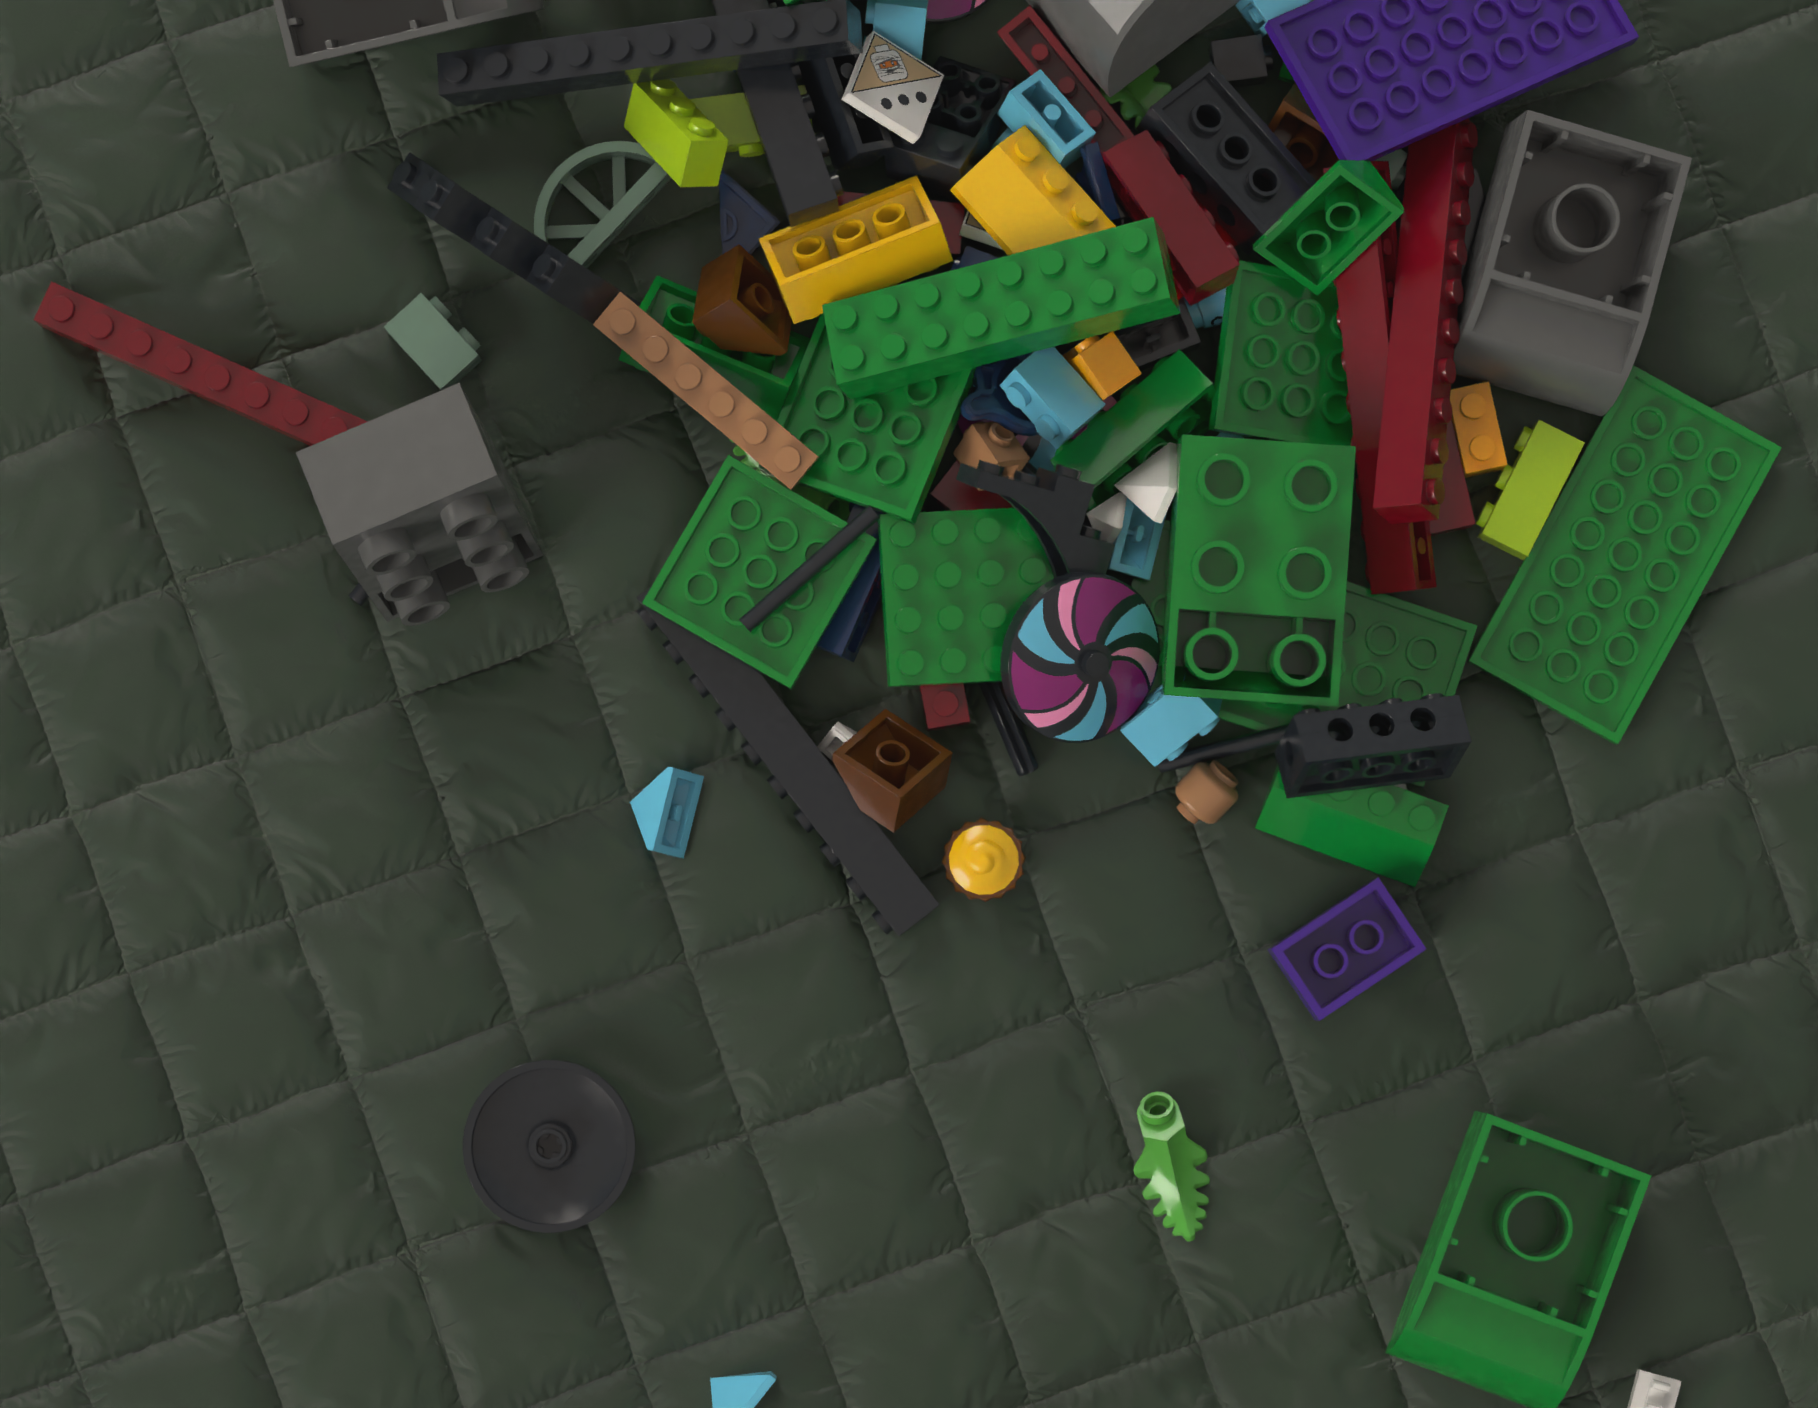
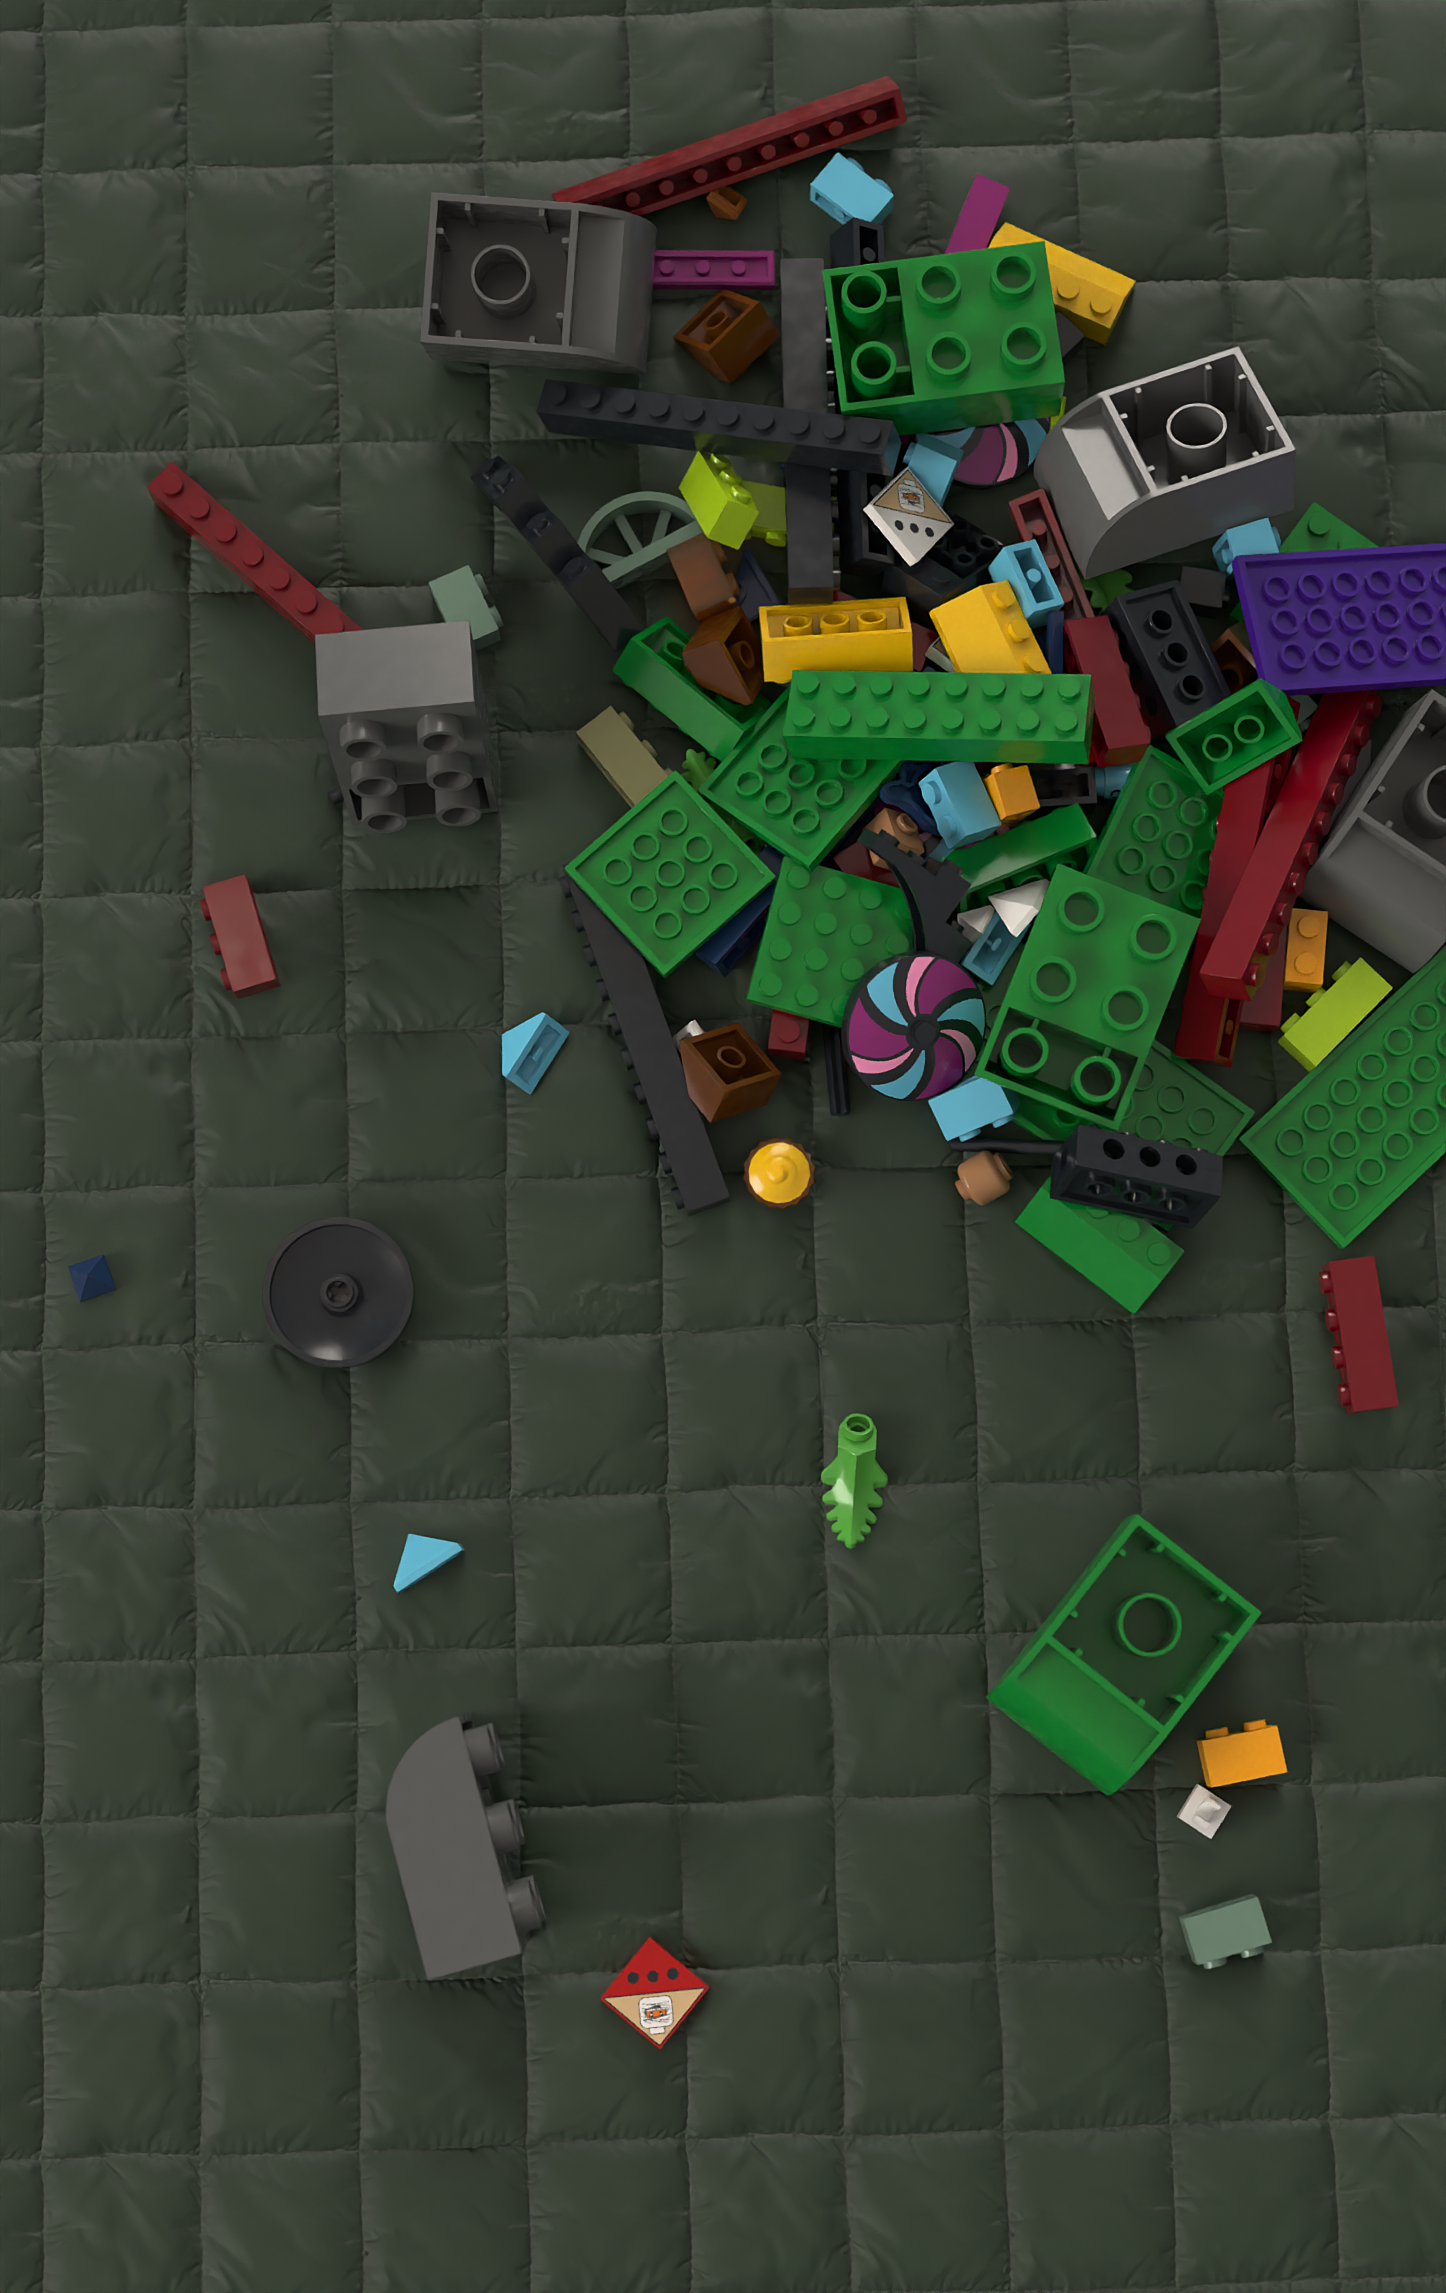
camera: 25 degrees right, 5 degrees down
medium nougat plate [593,292,819,490] -> none
black bar [739,506,880,632] -> none
dark purple brick [1267,877,1426,1021] -> none
none -> dark blue slope [68,1254,116,1302]
none -> dark red brick [200,874,281,999]
none -> olive brick [576,706,673,809]
none -> clear orange brick [666,533,741,624]
none -> light orange brick [1196,1719,1287,1788]
none -> dark red brick [1319,1256,1399,1414]

